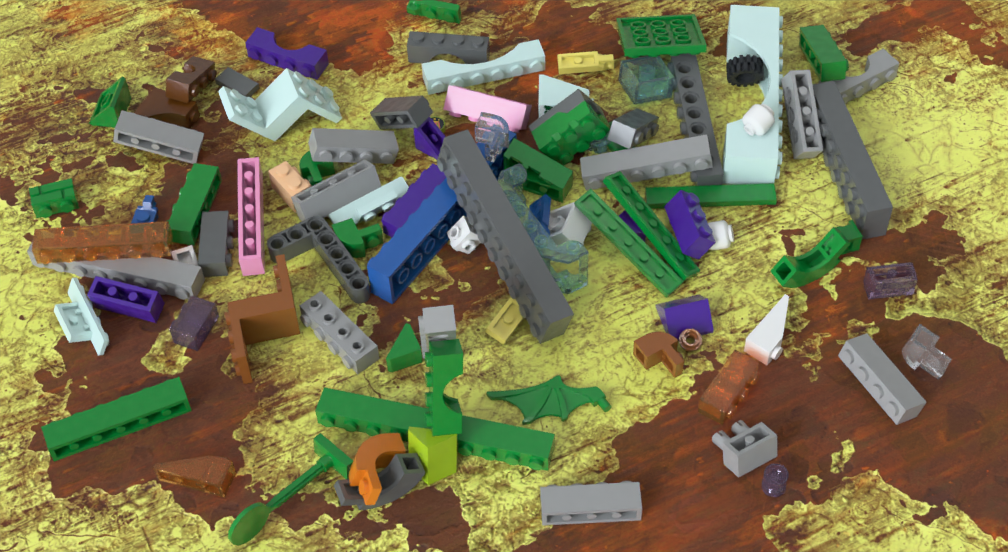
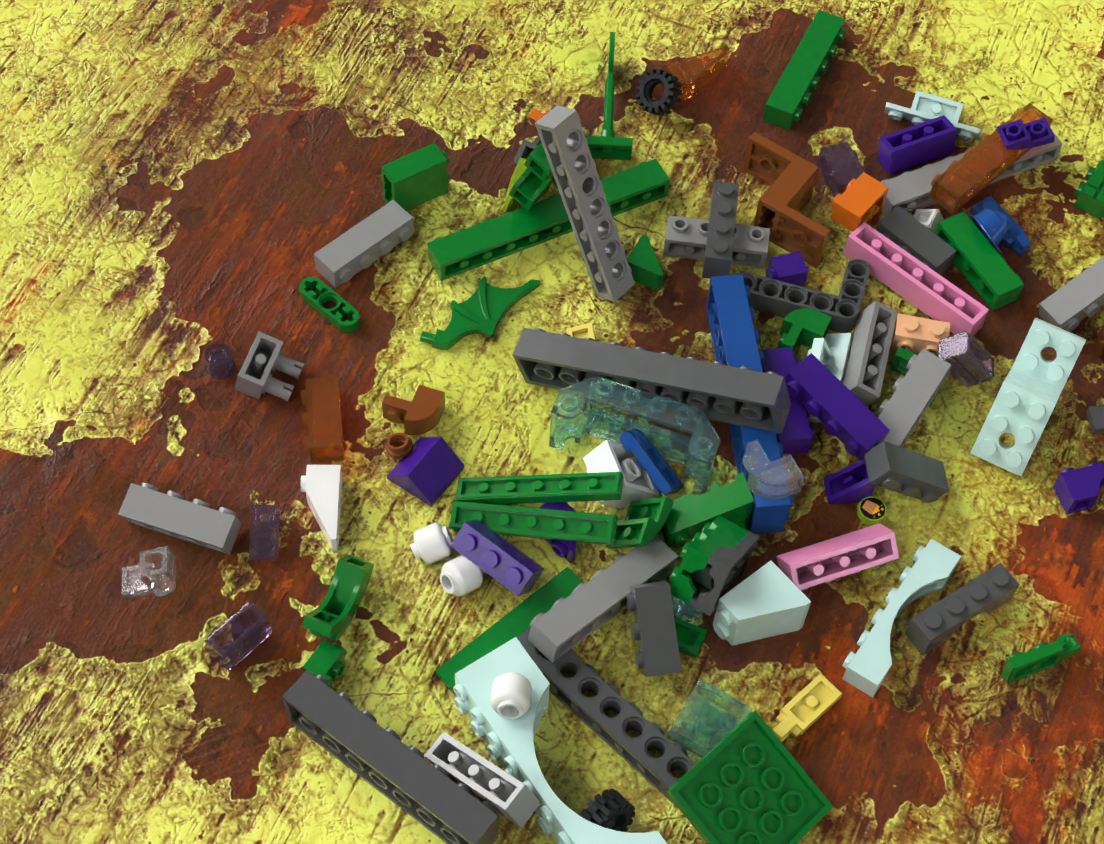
camera: 135 degrees right, 5 degrees up
none -> slope [249,505,280,561]
none -> green beam [299,277,360,333]
none -> green brick [381,143,450,211]
none -> white head [410,522,453,565]
none -> green slope [606,497,674,549]
none -> black tyre [635,69,683,116]
none -> dark grey arch [702,181,739,279]
none -> dark purple brick [766,251,808,287]
none -> dark purple brick [785,353,890,460]
none -> orange brick [830,172,889,232]
none -> brick [936,331,994,387]
none -> blue piece [968,208,1008,255]
none -> dark purple slope [997,117,1055,149]

